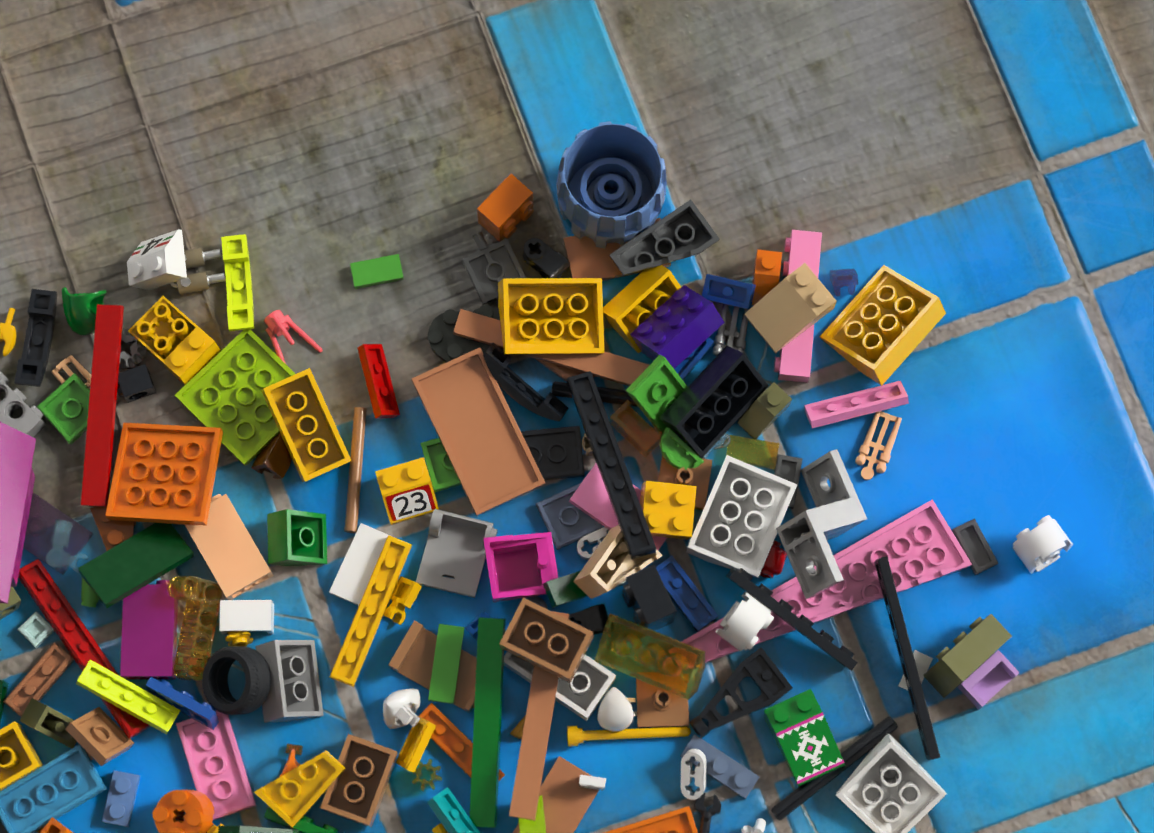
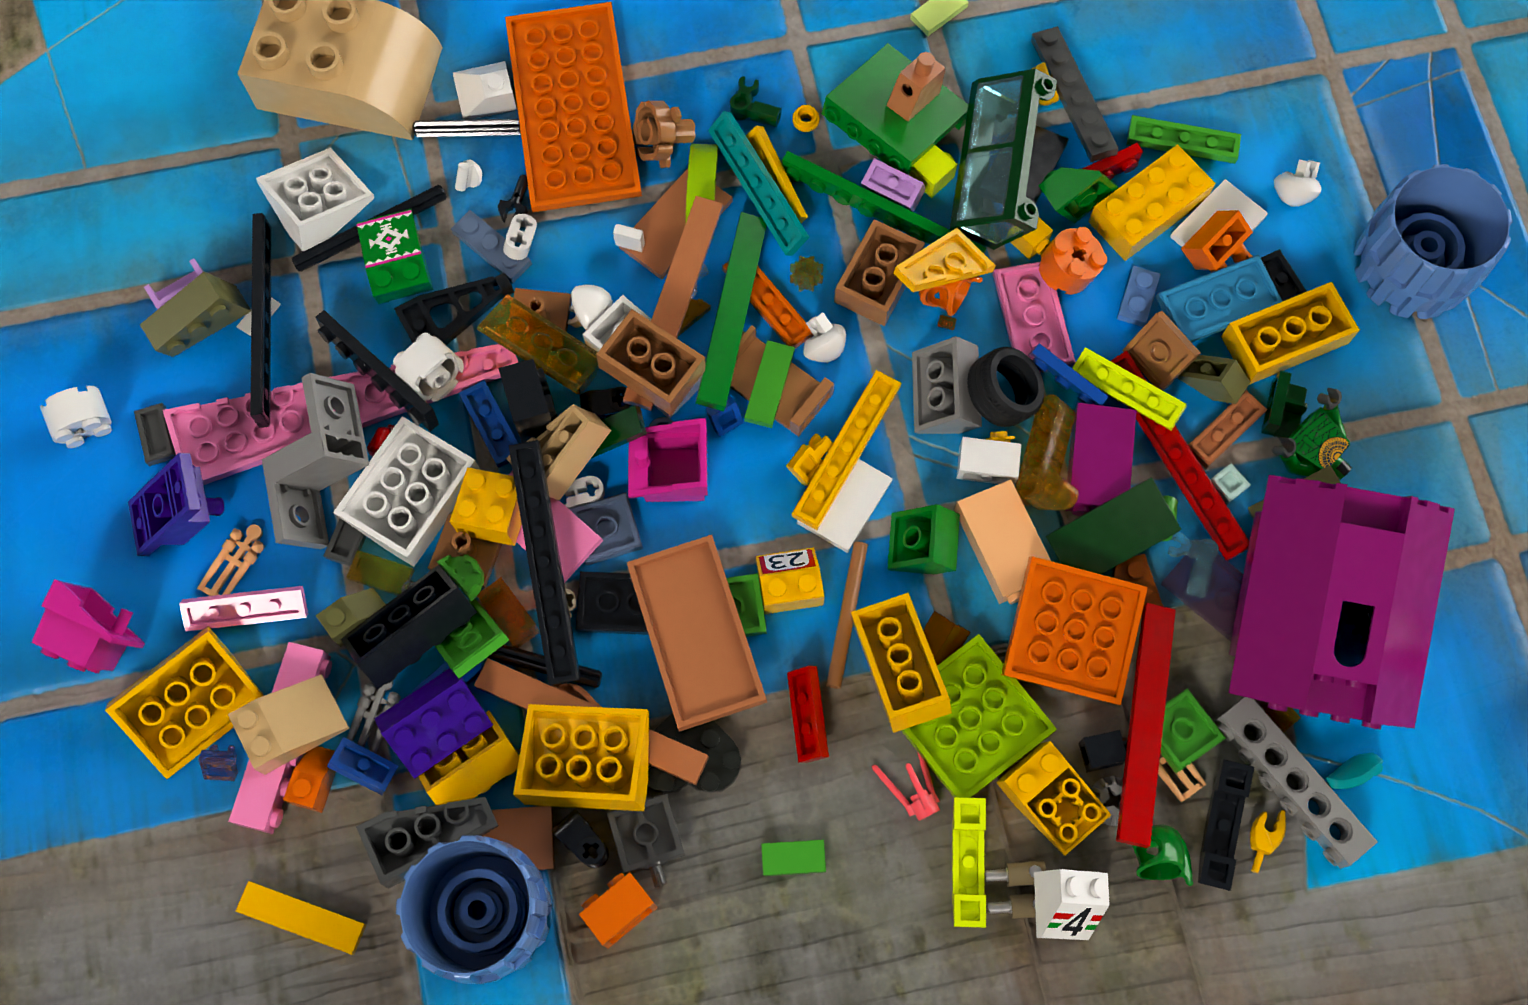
camera: 170 degrees left, 5 degrees down
yellow tile [396,716,436,773] -> none
light grey door [416,509,498,598] -> none
black slope [483,343,569,421] -> none
yellow piece [567,726,691,747] -> none
none -> dark pink piece [31,579,145,674]
none -> dark purple brick [128,453,224,556]
none -> yellow tile [235,881,367,955]

